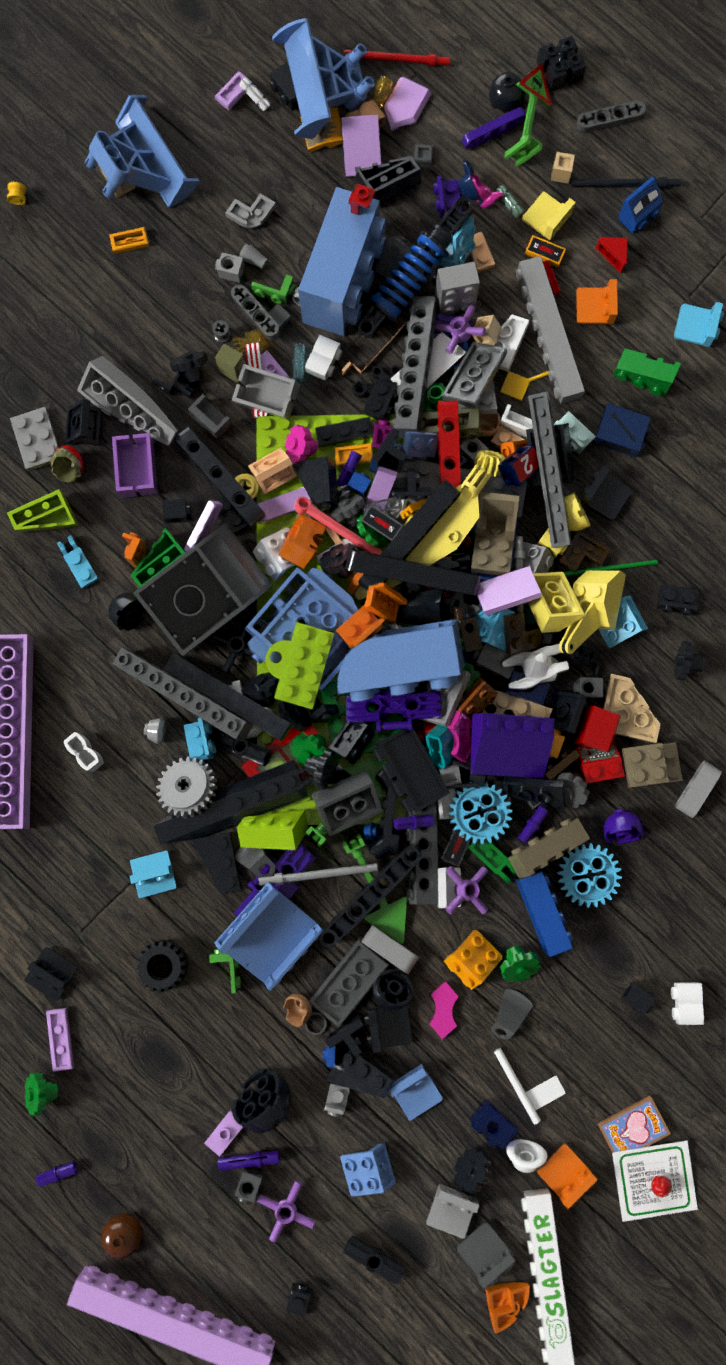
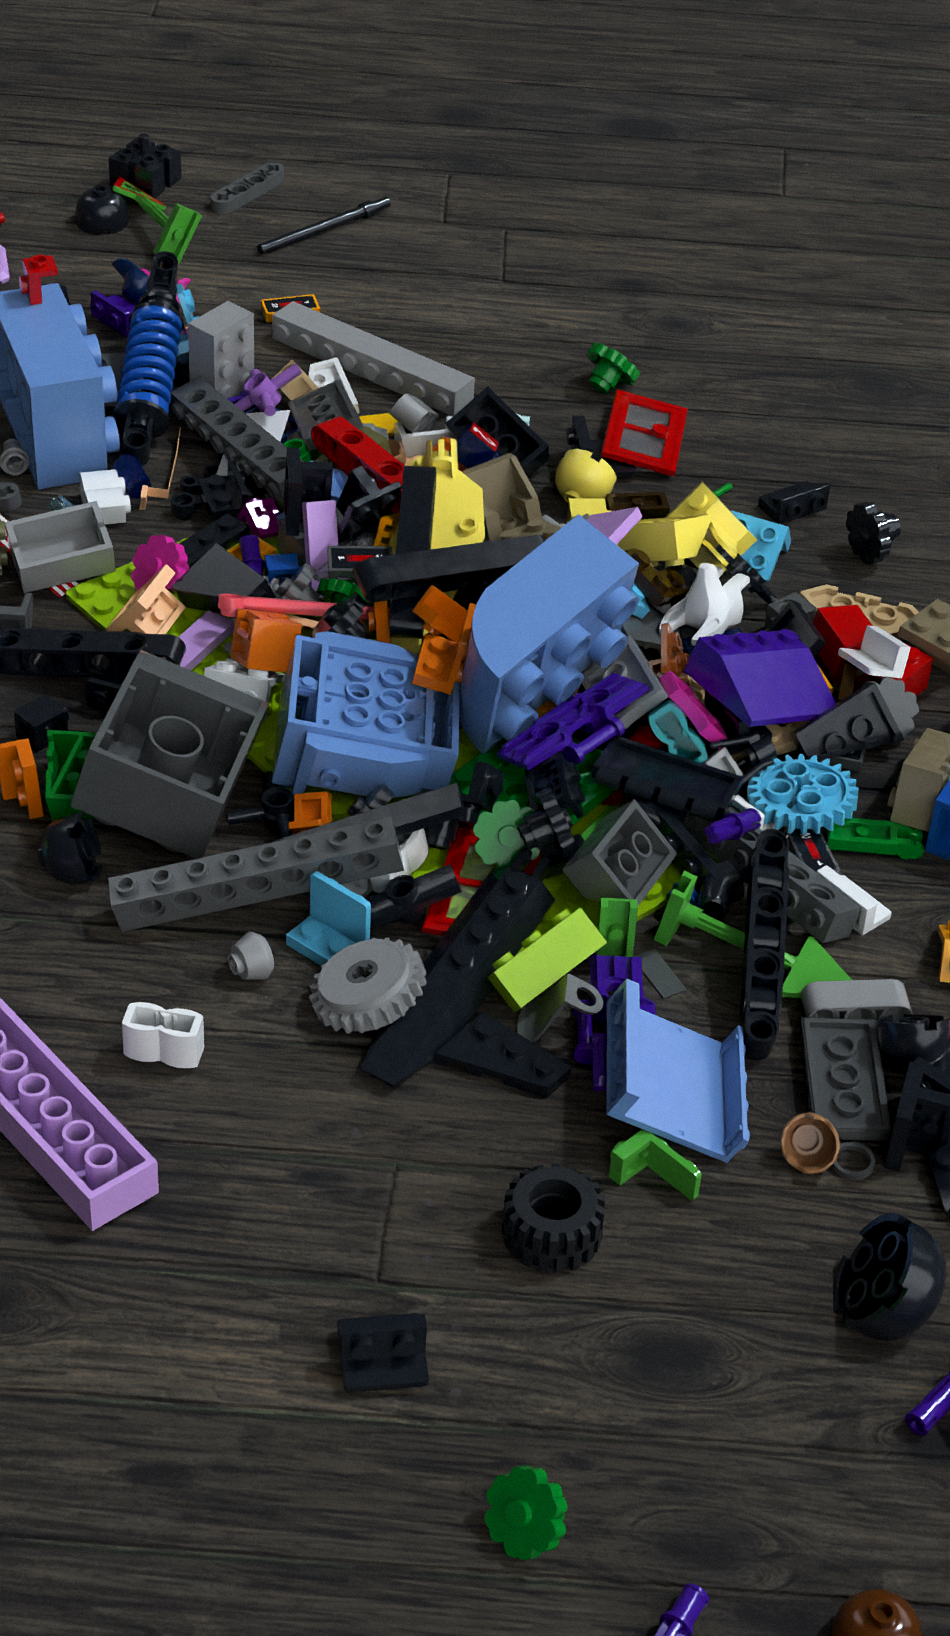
camera: 45 degrees left, 40 degrees down
lavender tile [46,1007,74,1072] -> none
medium azure bracket [129,851,177,898] -> none
lavender tile [184,501,223,552] -> none
lavender plate [204,1109,242,1157] -> none
light grey bar [259,863,378,886] -> none
lime plate [265,622,334,709] -> none
blue plate [323,1045,336,1067] -> none
medium lavender bar [445,866,488,914] -> none
dark purple beam [462,107,526,150] -> none
sand green axle [496,185,524,218] -> none
dark purple pin [517,805,550,845] -> none
light yellow bracket [522,192,575,240] -> none
dark grey plate [528,391,572,548] -> none
tan brick [551,152,575,184] -> none
orange bracket [576,279,618,324] -> none
dark blue brick [593,403,652,457] -> none
red slope [595,237,627,273] -> none
green wedge [613,349,681,397] -> none
blue slope [618,176,663,234] -> none
medium azure bracket [674,302,724,347] -> none
none -> clear blue piece [113,454,152,498]
none -> orange bracket [288,791,332,834]
none -> light grey beam [390,393,439,433]
none -> green plant [586,342,640,394]
none -> red door [601,390,688,476]
none -> dark grey sticker [633,949,687,998]
none -> white panel [838,625,911,679]

